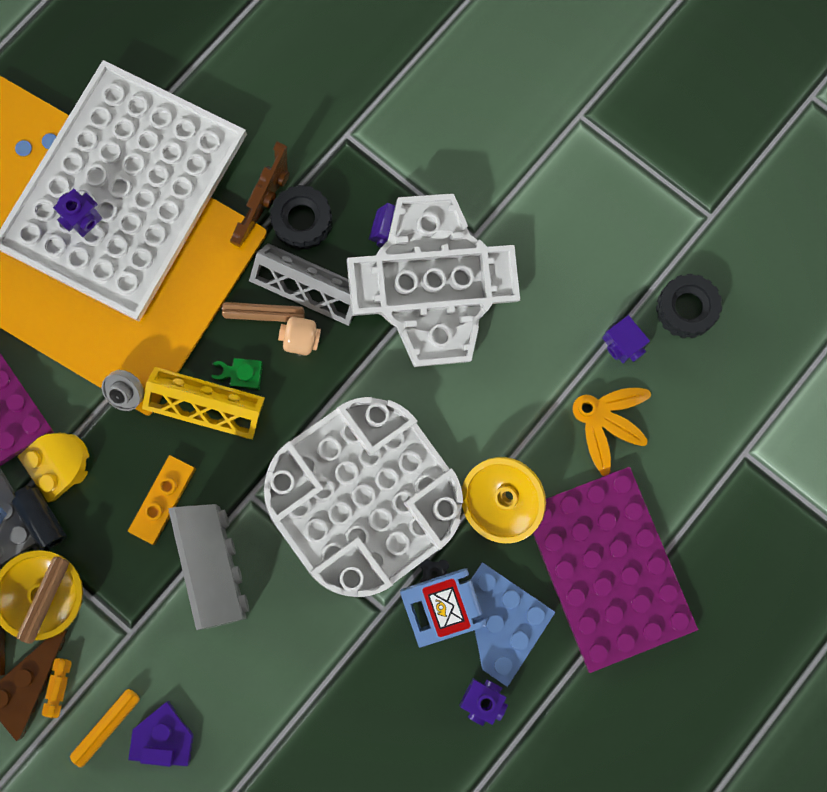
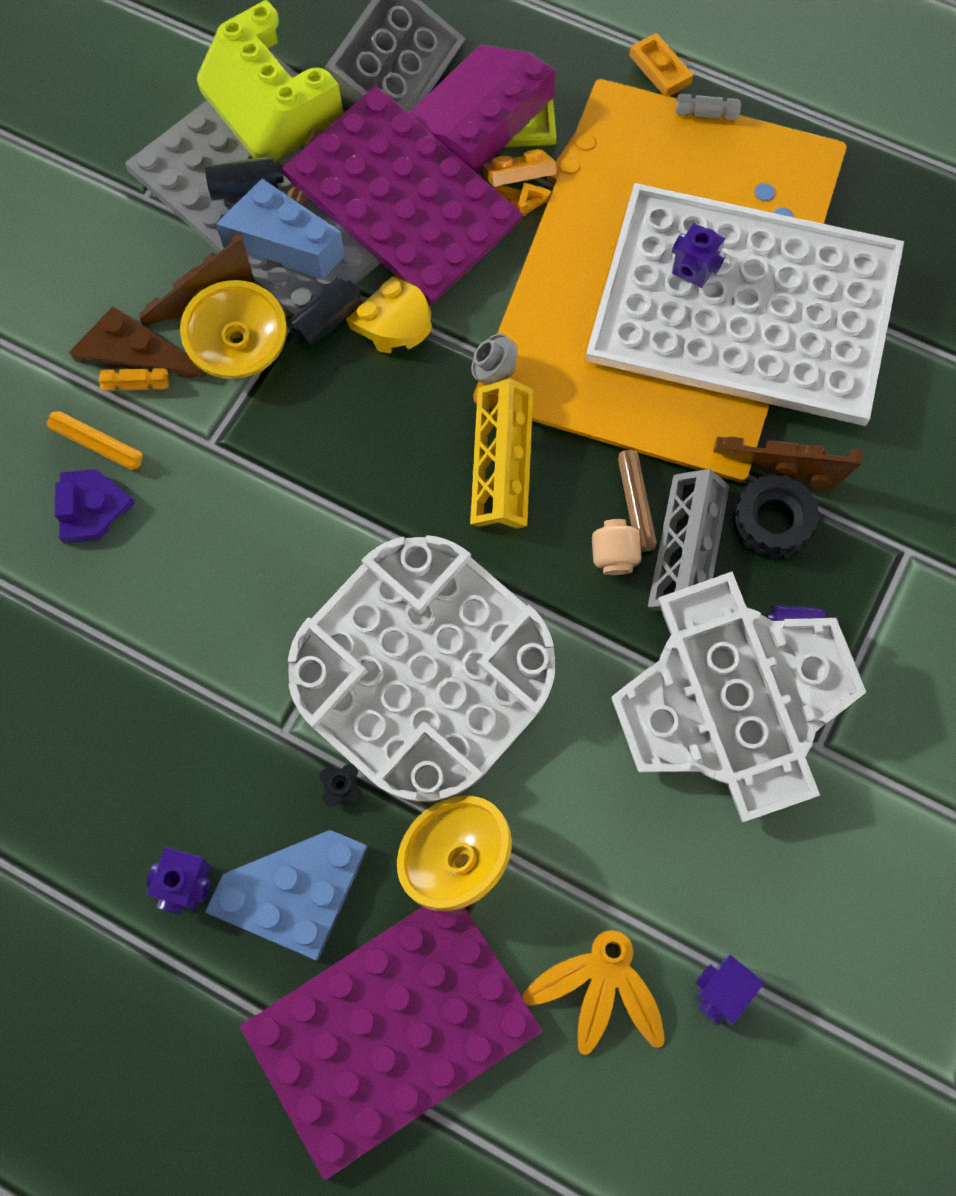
camera: 80 degrees right, 10 degrees down
medium nougat axle [17,556,69,643] -> none
light orange plate [128,455,196,545] -> none
light grey slope [169,504,249,630] -> none
green plate [211,358,263,390] -> none
container [400,568,487,648] -> none
black tyre [656,274,722,339] -> none

